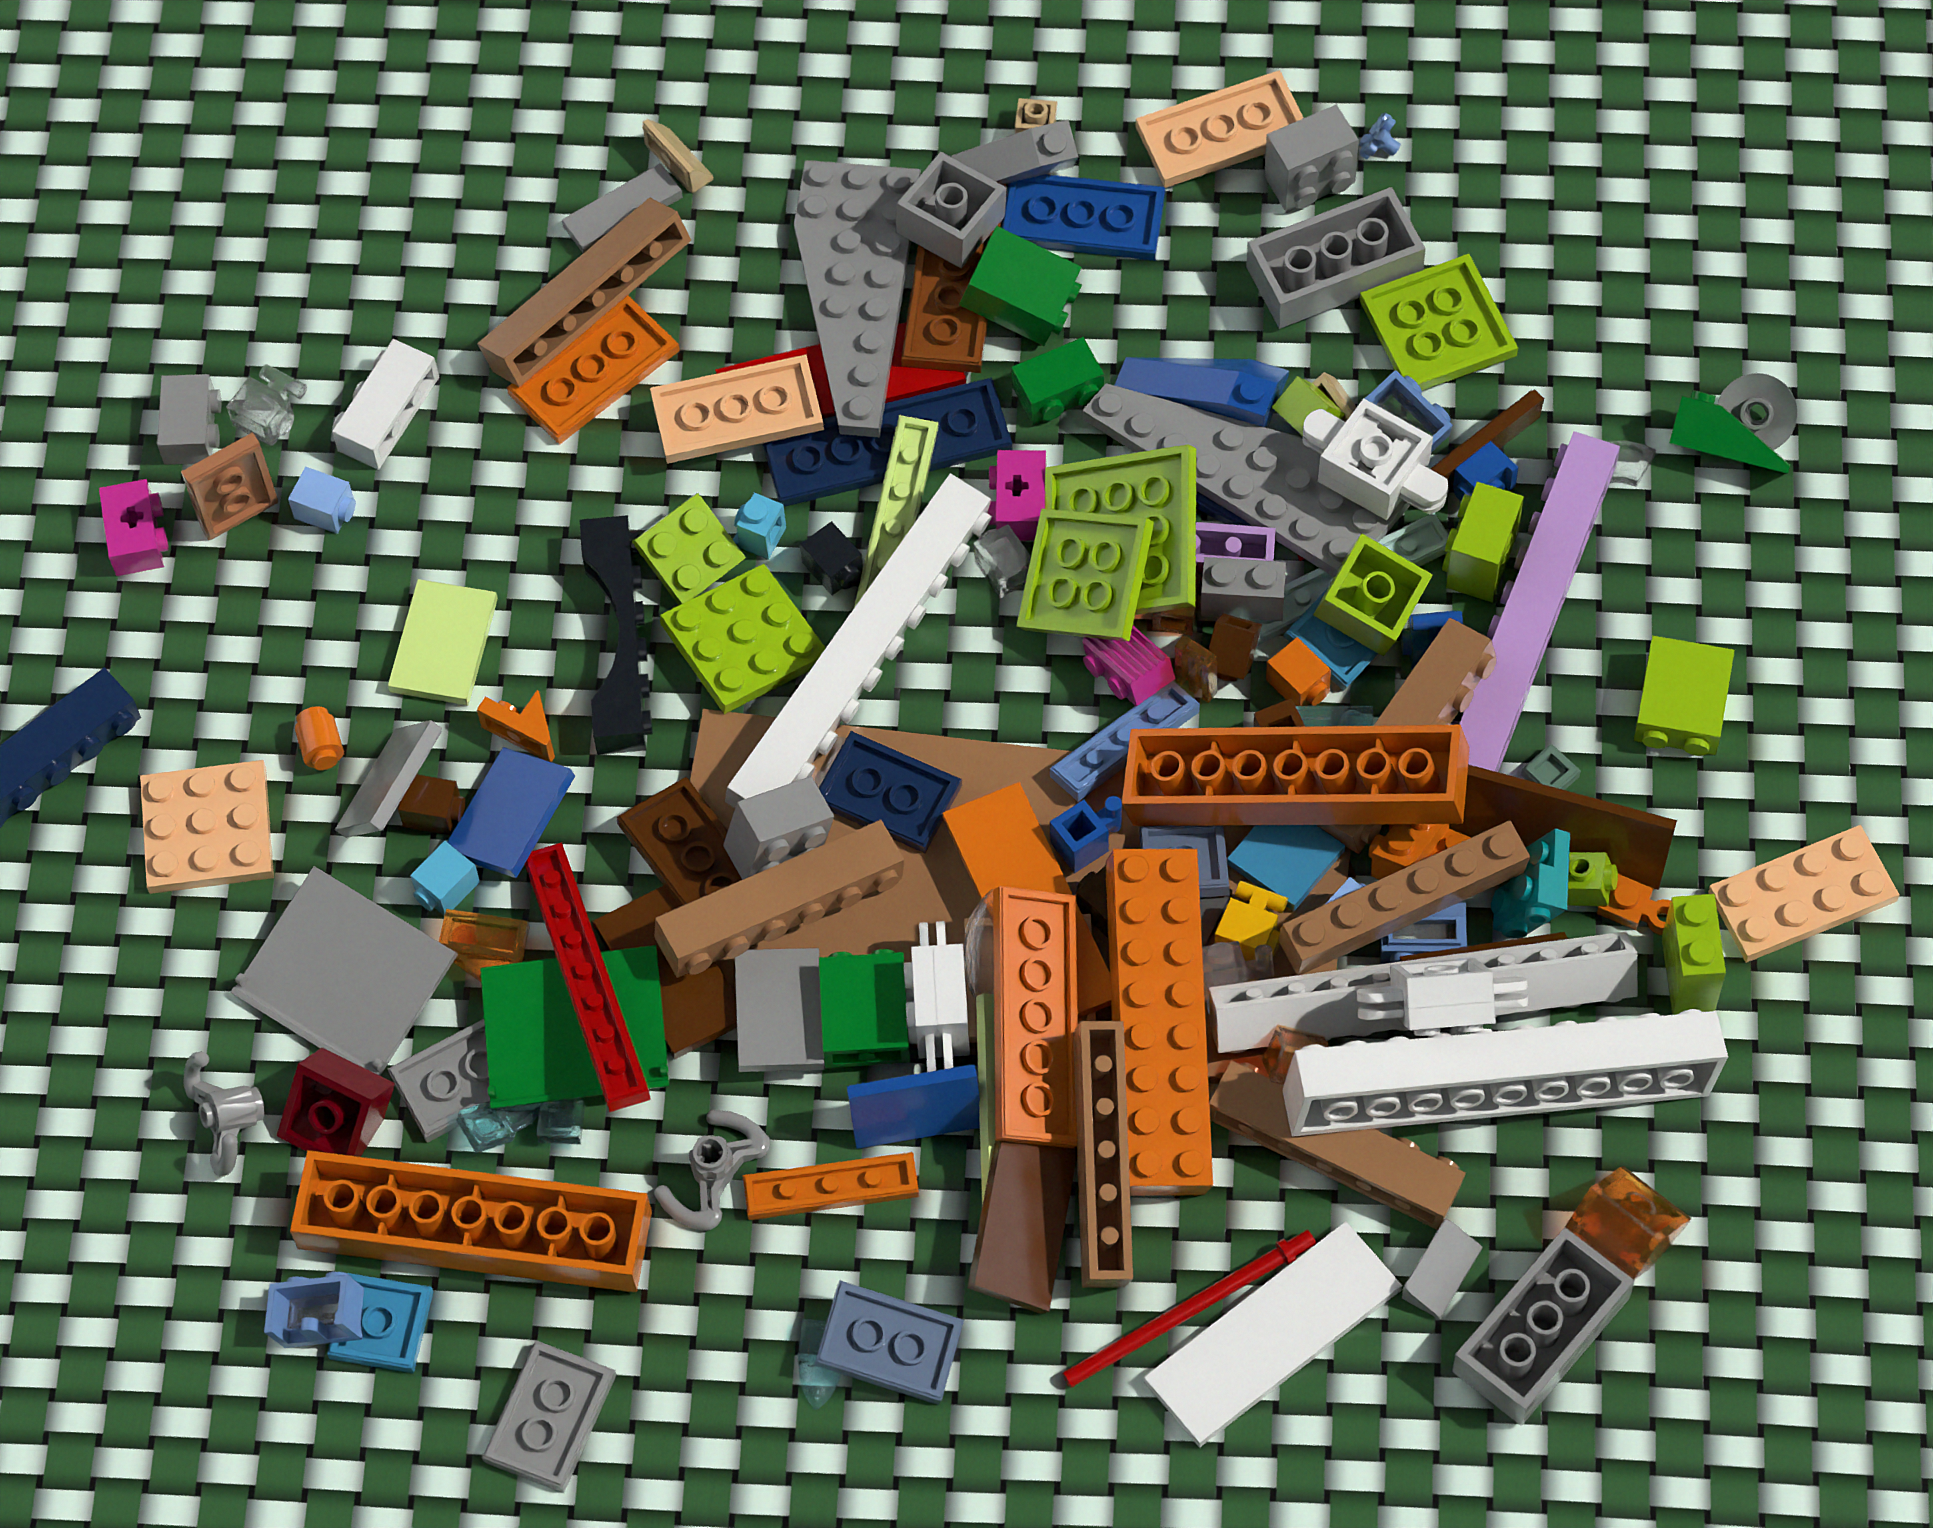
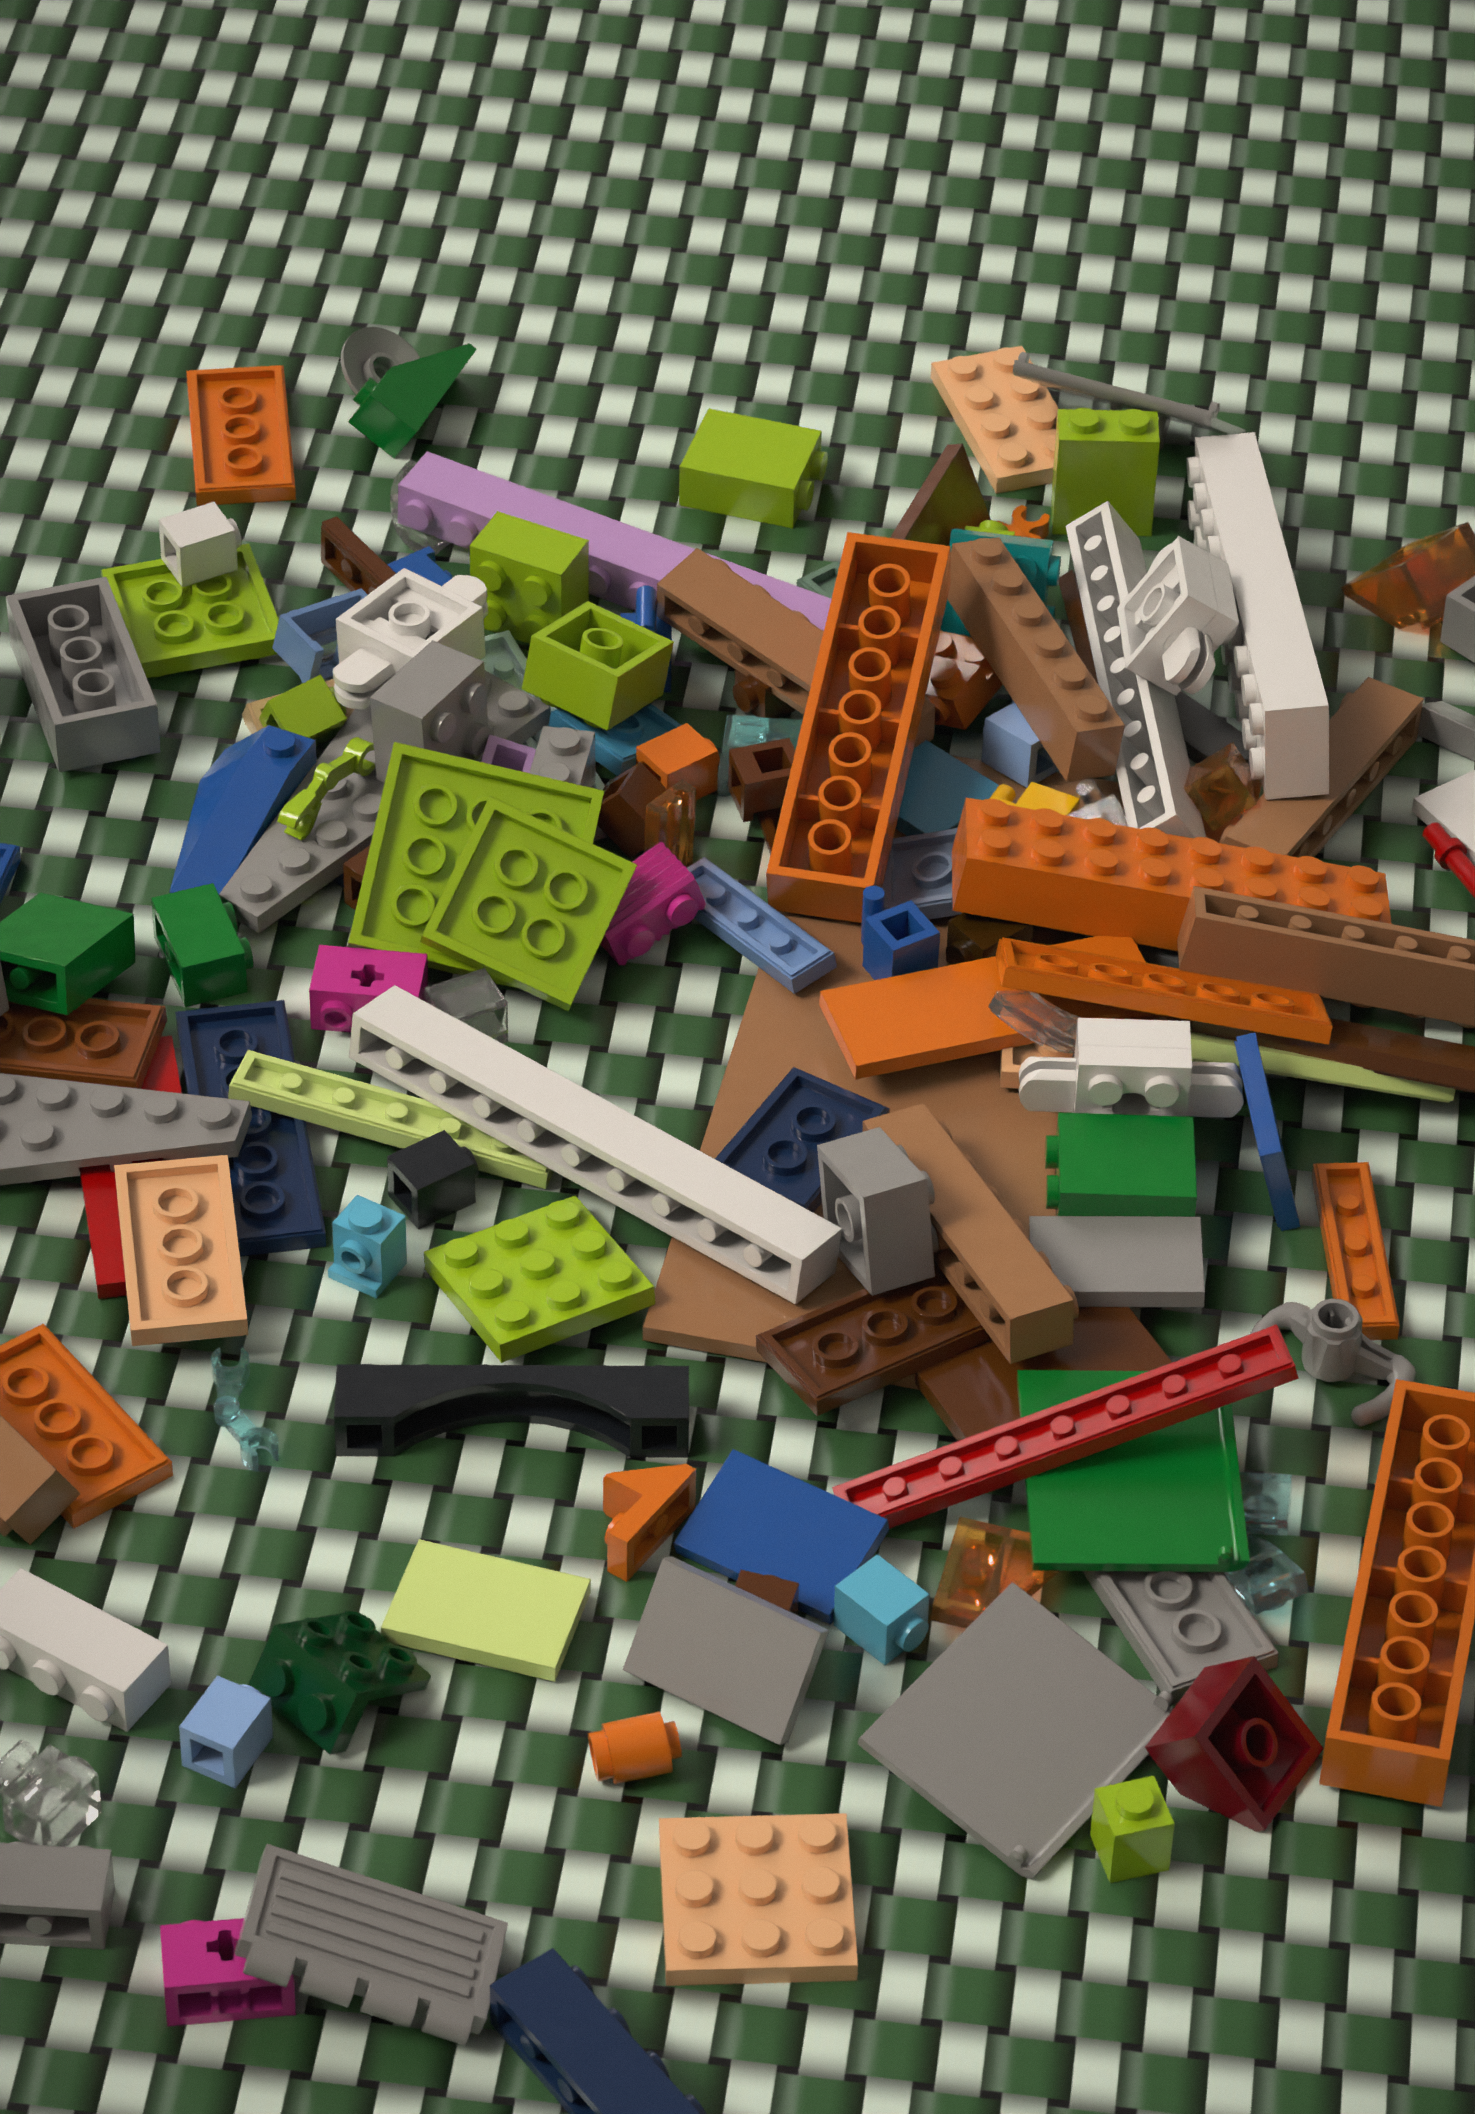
camera: 90 degrees left, 20 degrees down
nougat tile [181,432,279,540] -> none
light grey piece [183,1052,264,1177] -> none
lime plate [632,493,746,605] -> none
none -> white brick [159,502,242,587]
none -> orange tile [186,365,296,506]
none -> clear light blue piece [211,1347,279,1471]
none -> light grey hinge [234,1844,508,2045]
none -> dark green bracket [248,1611,431,1755]
none -> lime piece [277,737,376,840]
none -> light grey brick [370,640,491,783]
none -> light grey container [1013,352,1246,450]
none -> lime brick [1090,1776,1175,1883]

